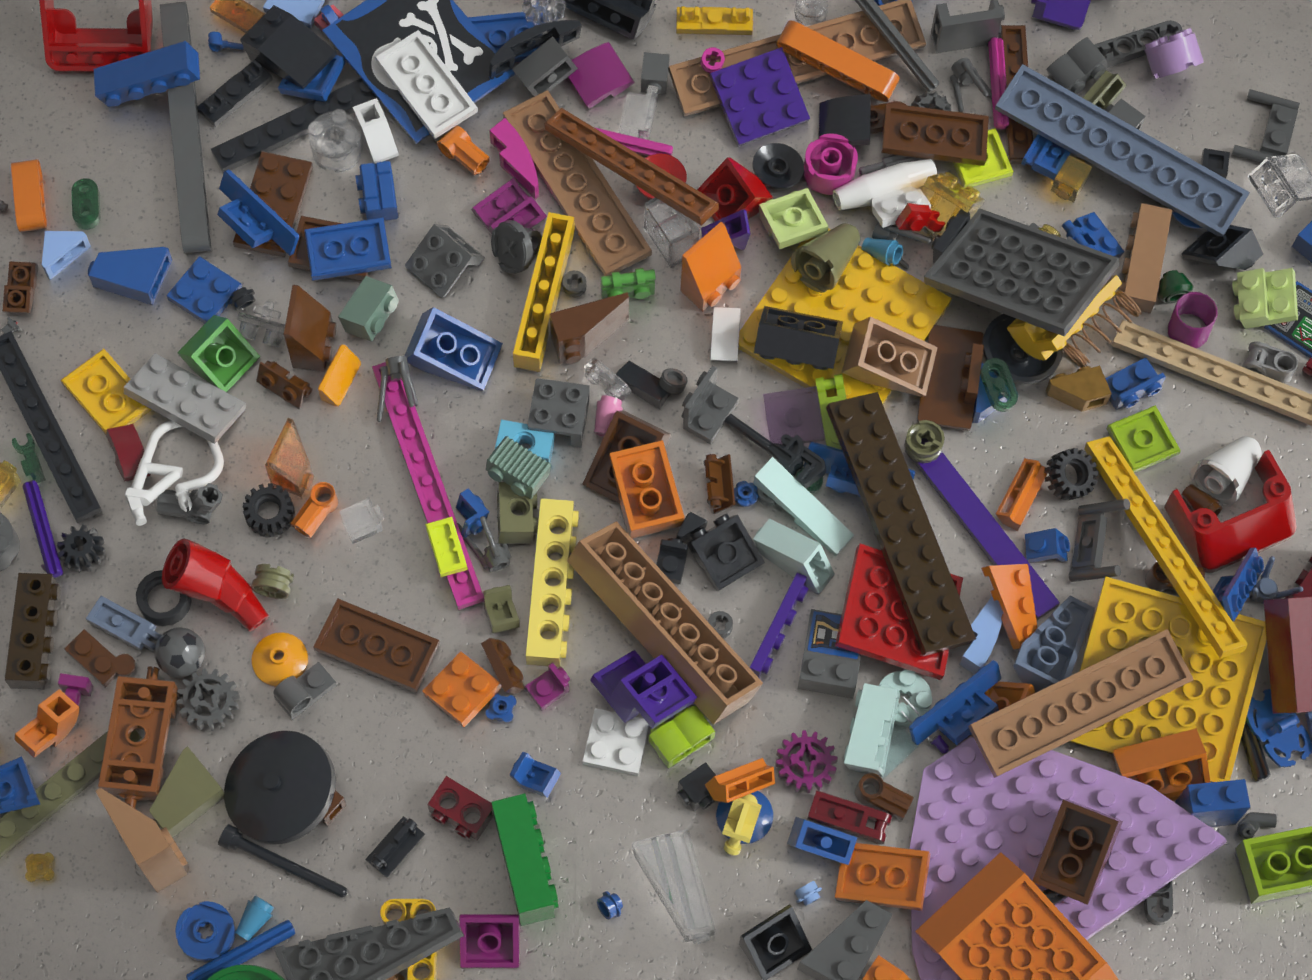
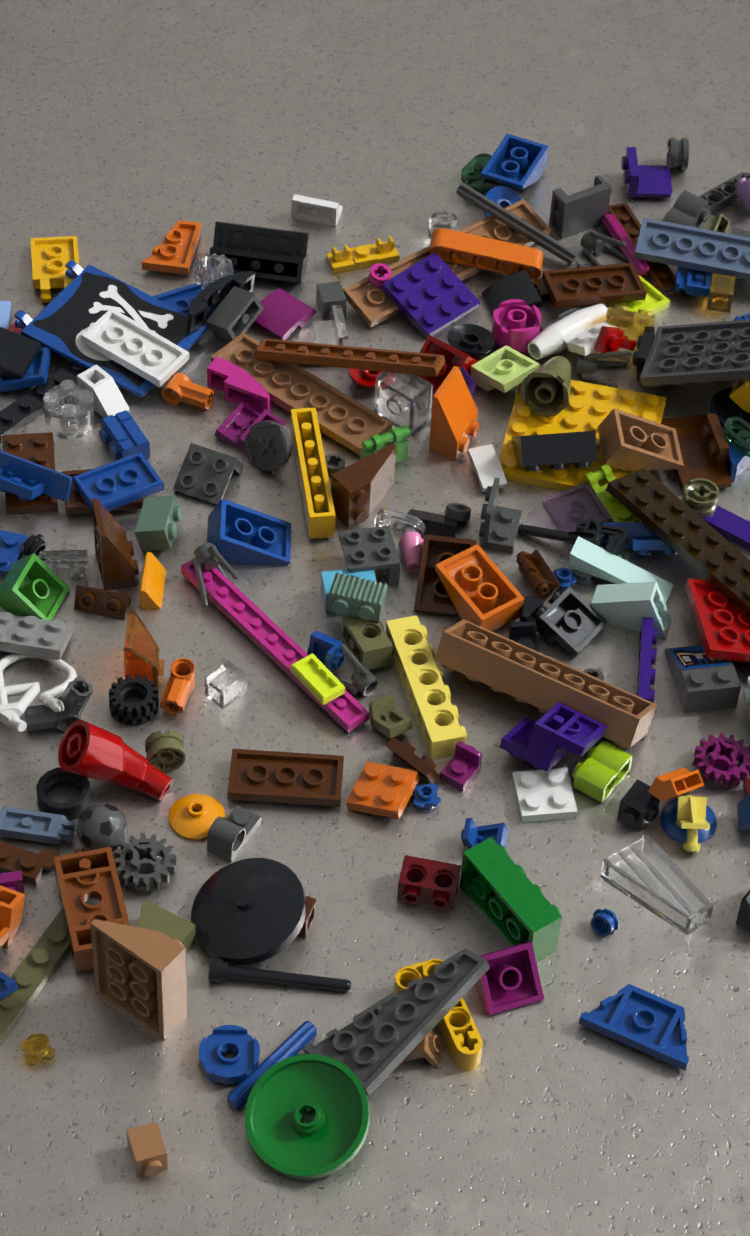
camera: 20 degrees left, 20 degrees down
dark azure cone [235,895,275,941] -> none
black hinge [365,816,425,878] -> none
dark azure cone [862,237,903,266] -> none

